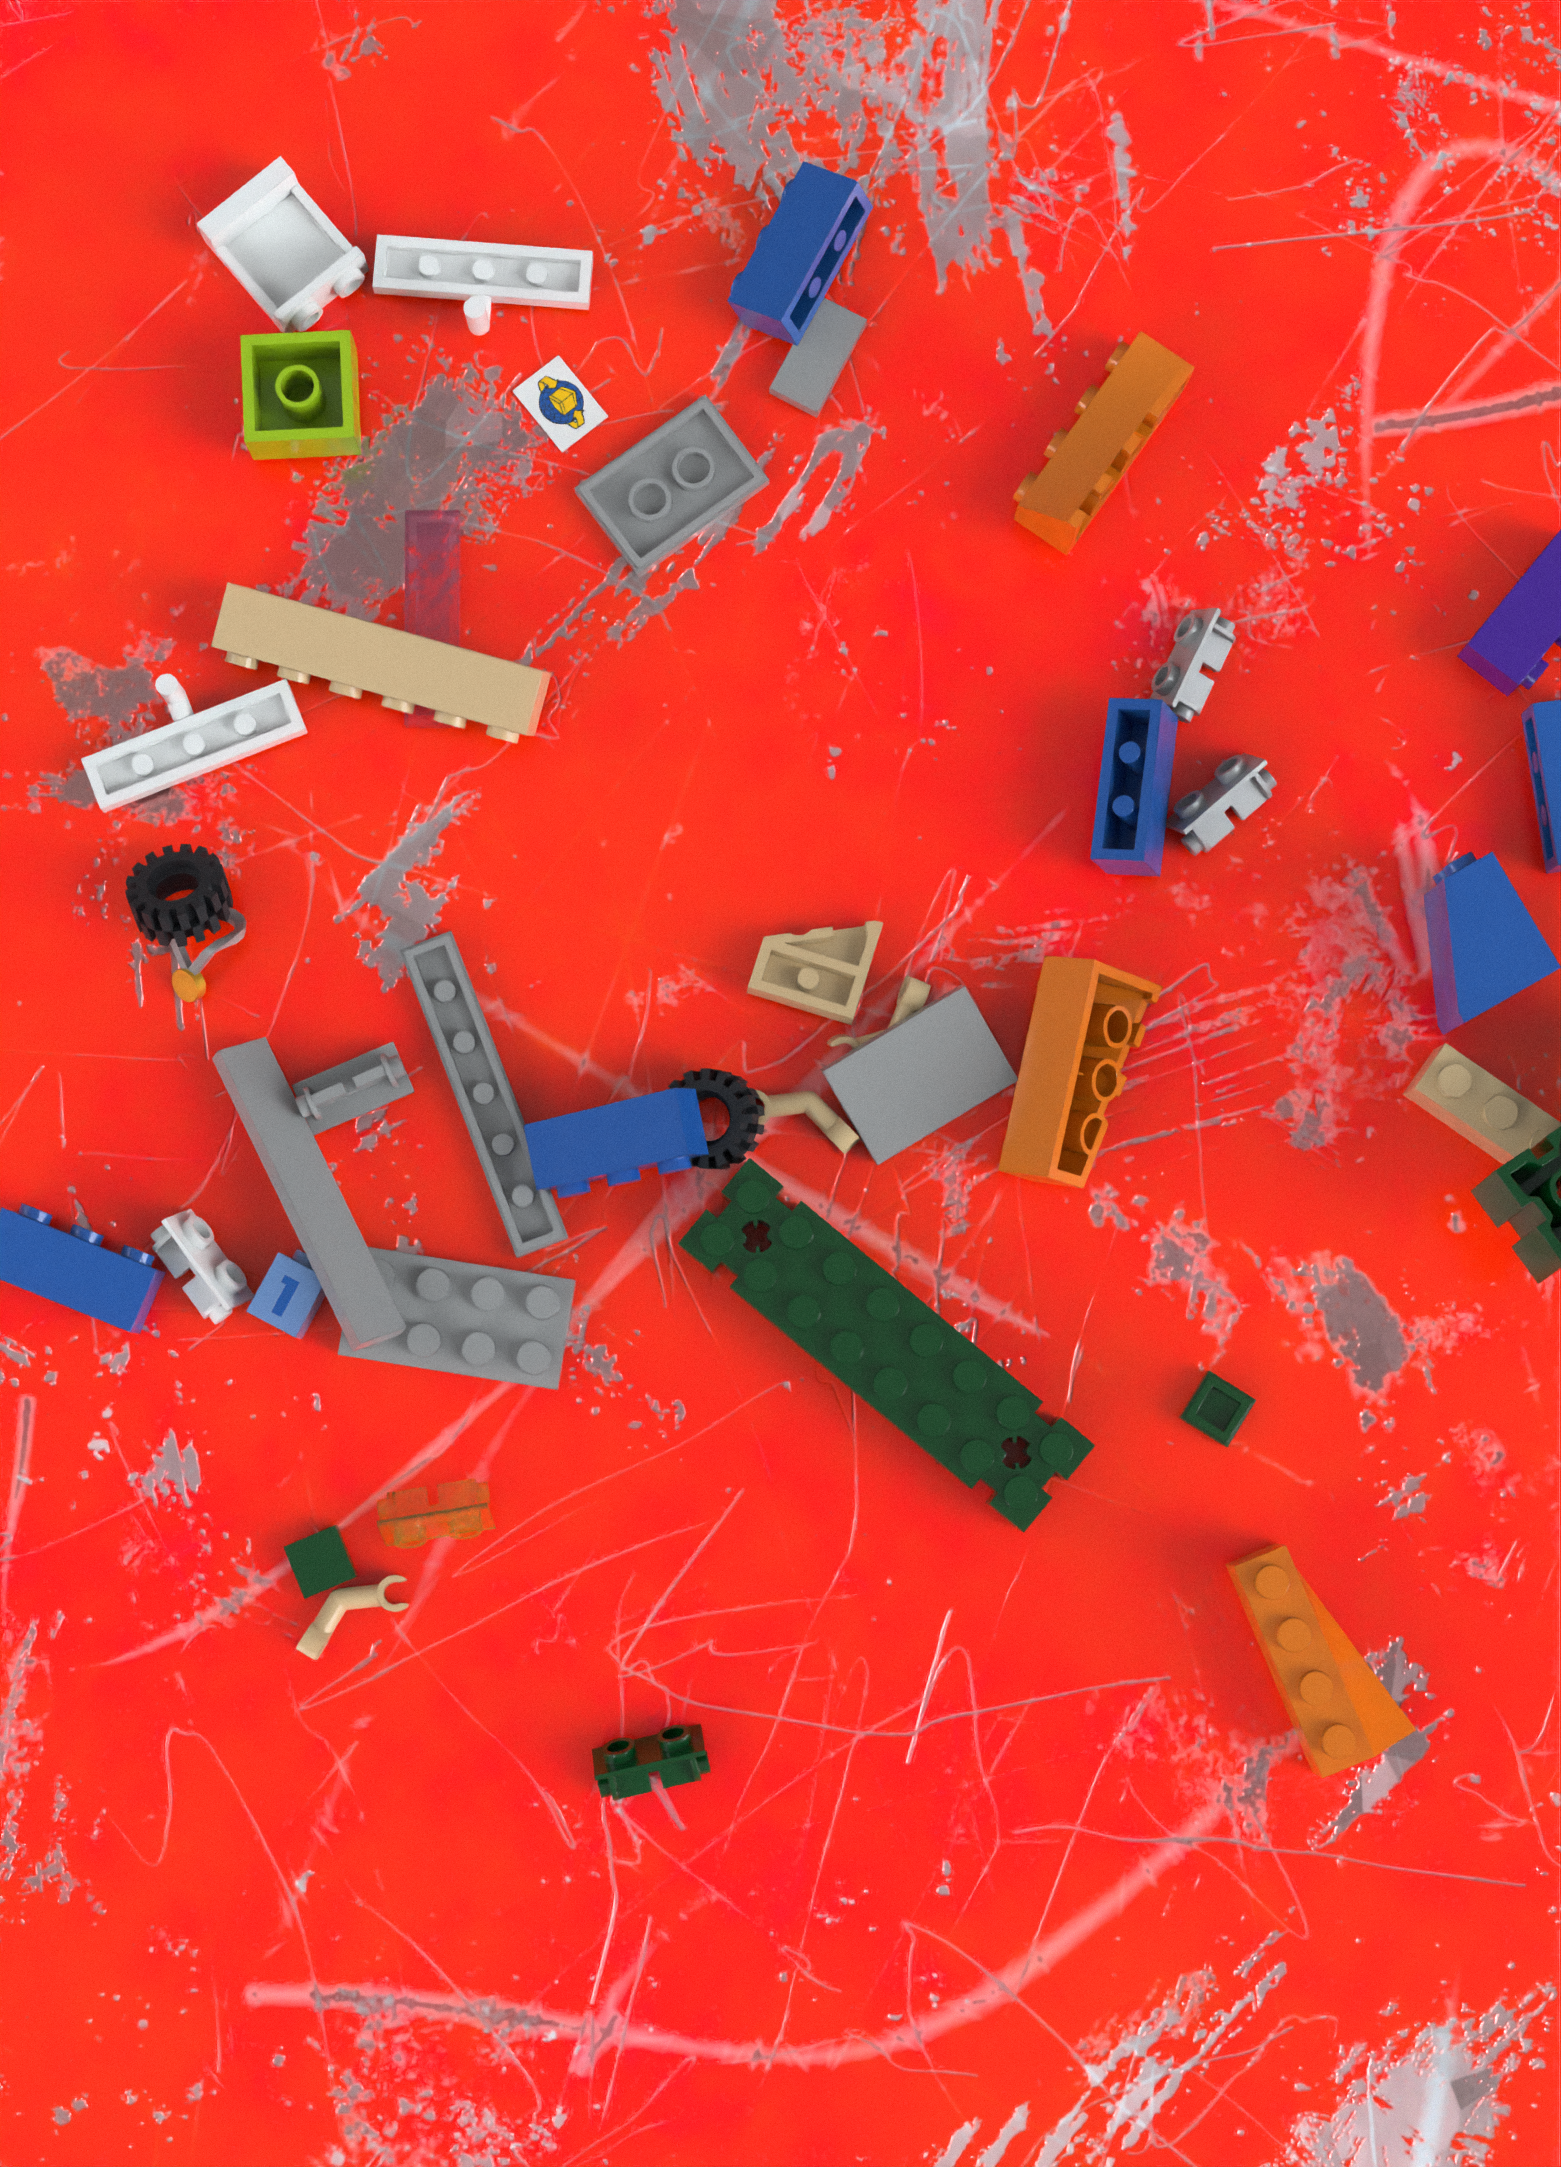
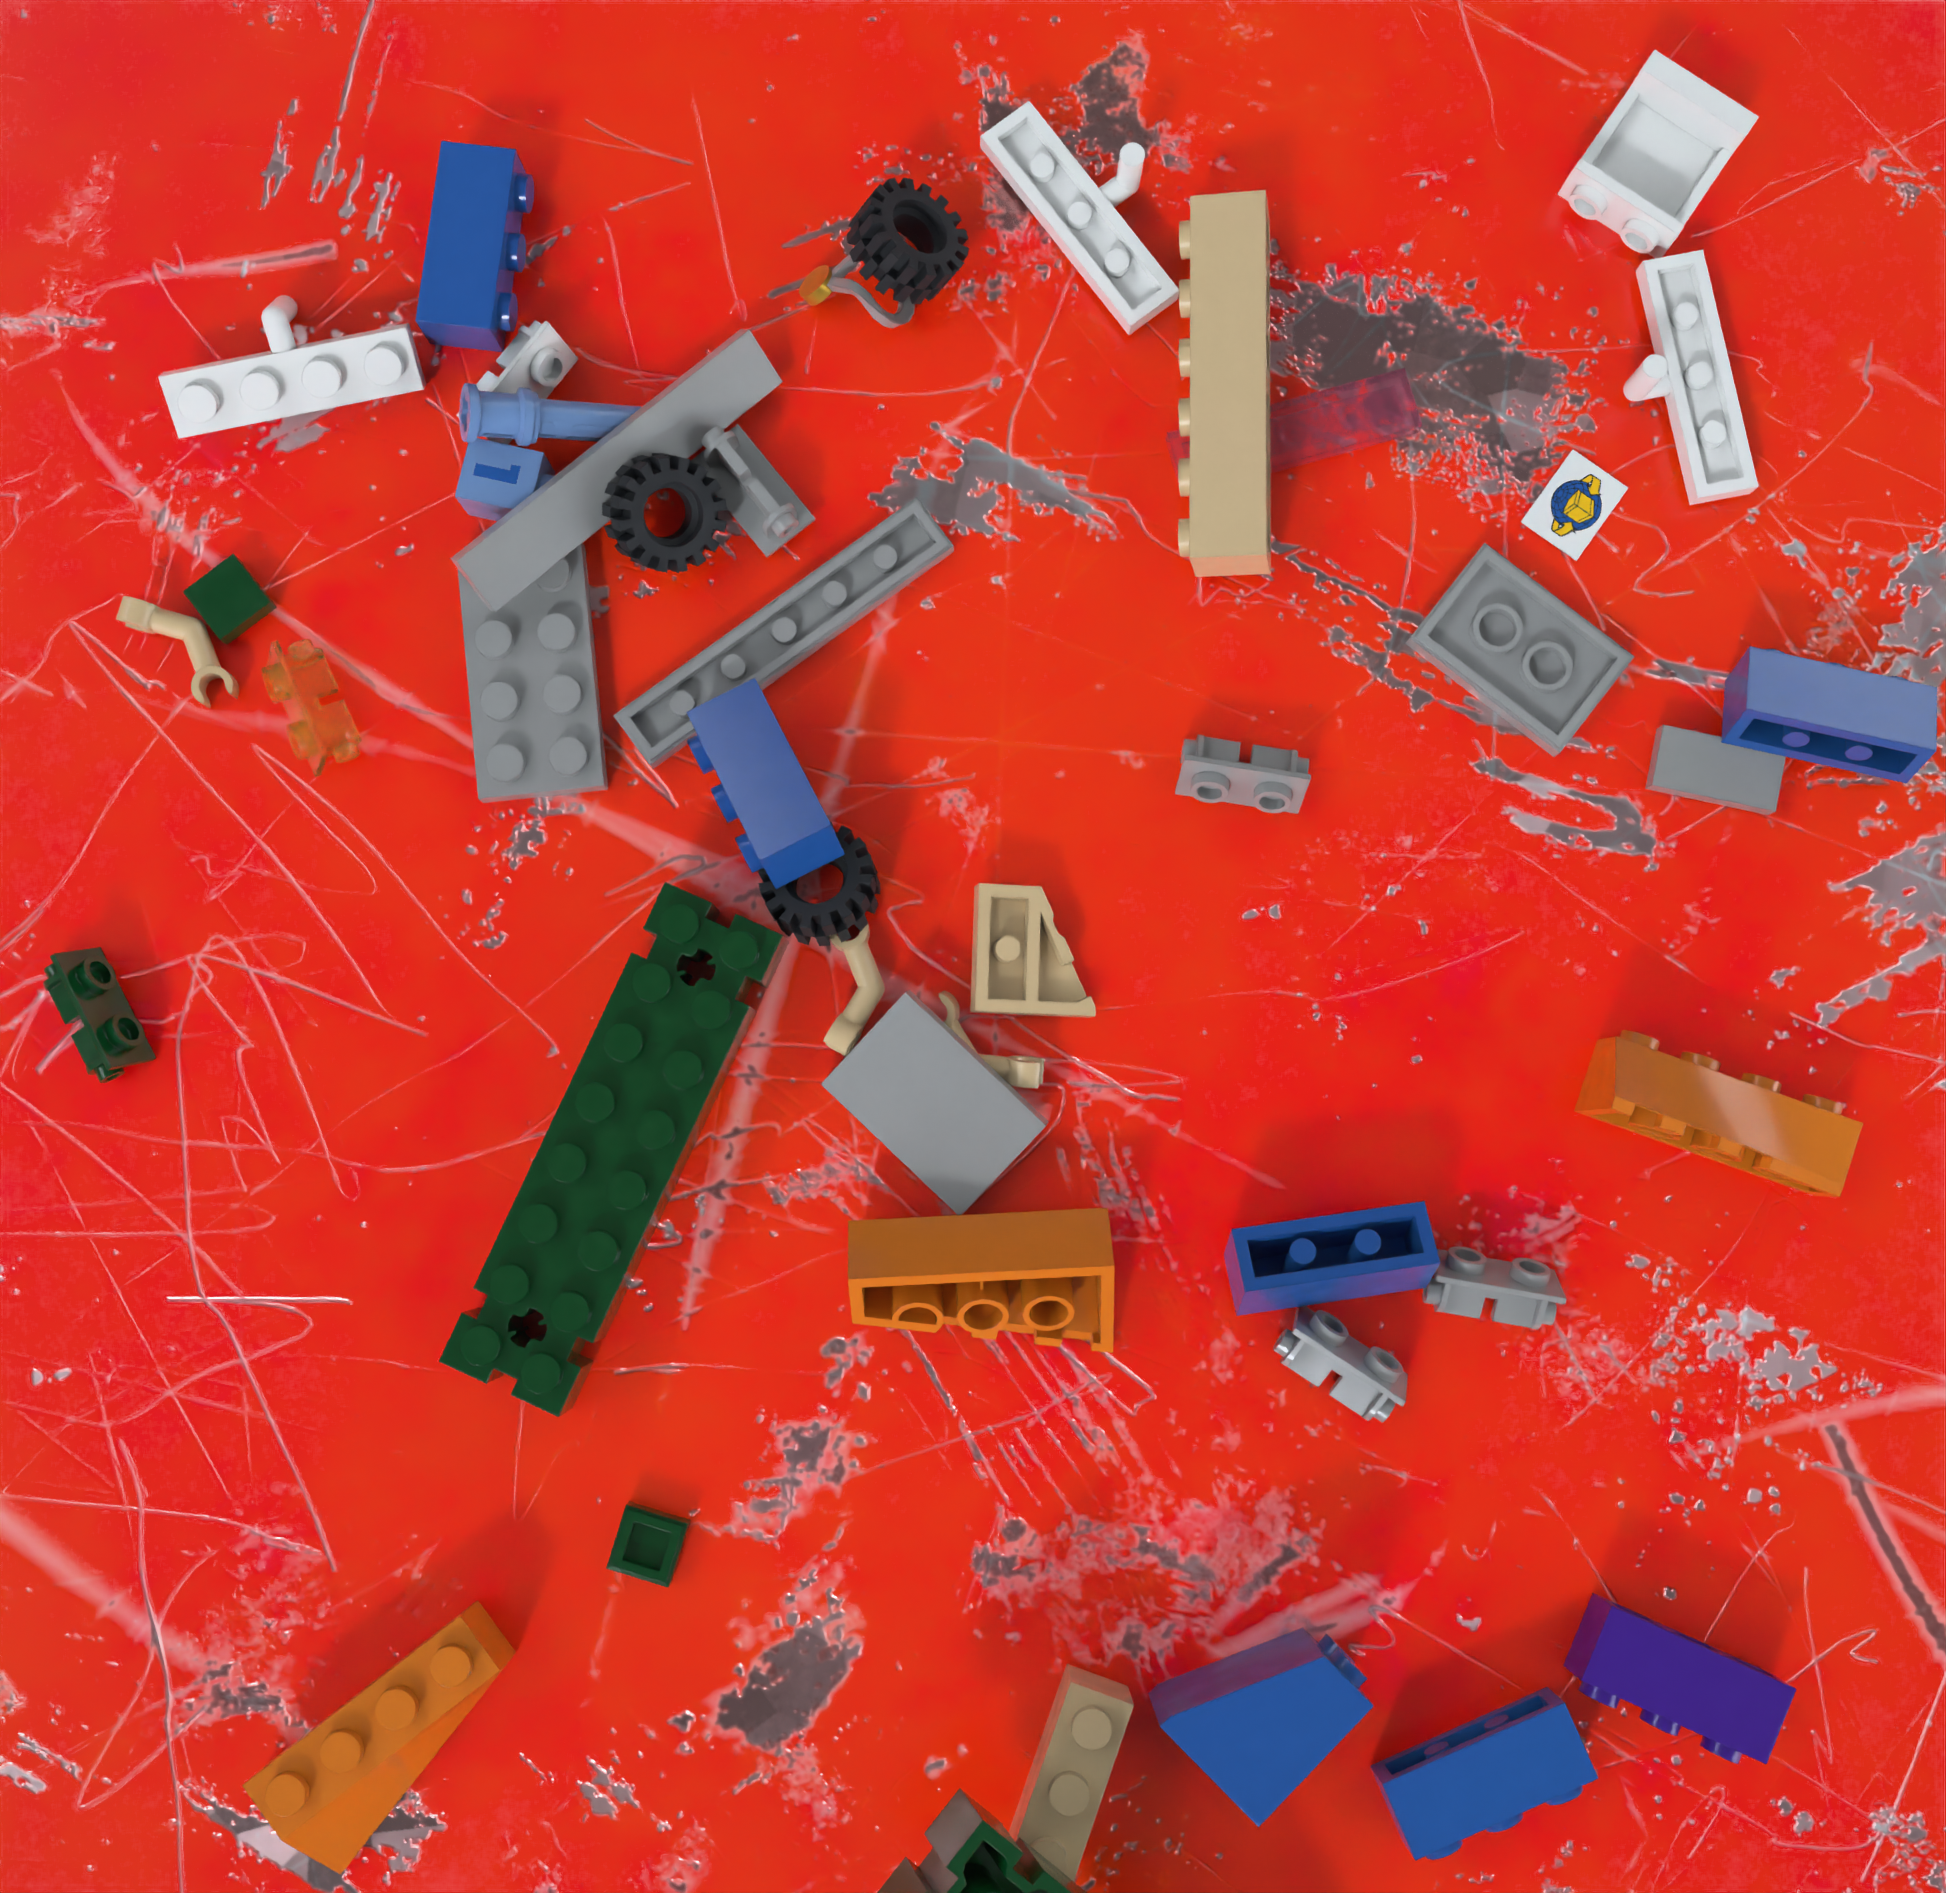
camera: 75 degrees right, 0 degrees up
lime brick [240,330,362,460] -> none
none -> white plate [158,295,426,439]
none -> medium blue pin [459,383,642,446]
none -> black tyre [602,453,727,573]
none -> light grey hinge [1175,734,1311,814]

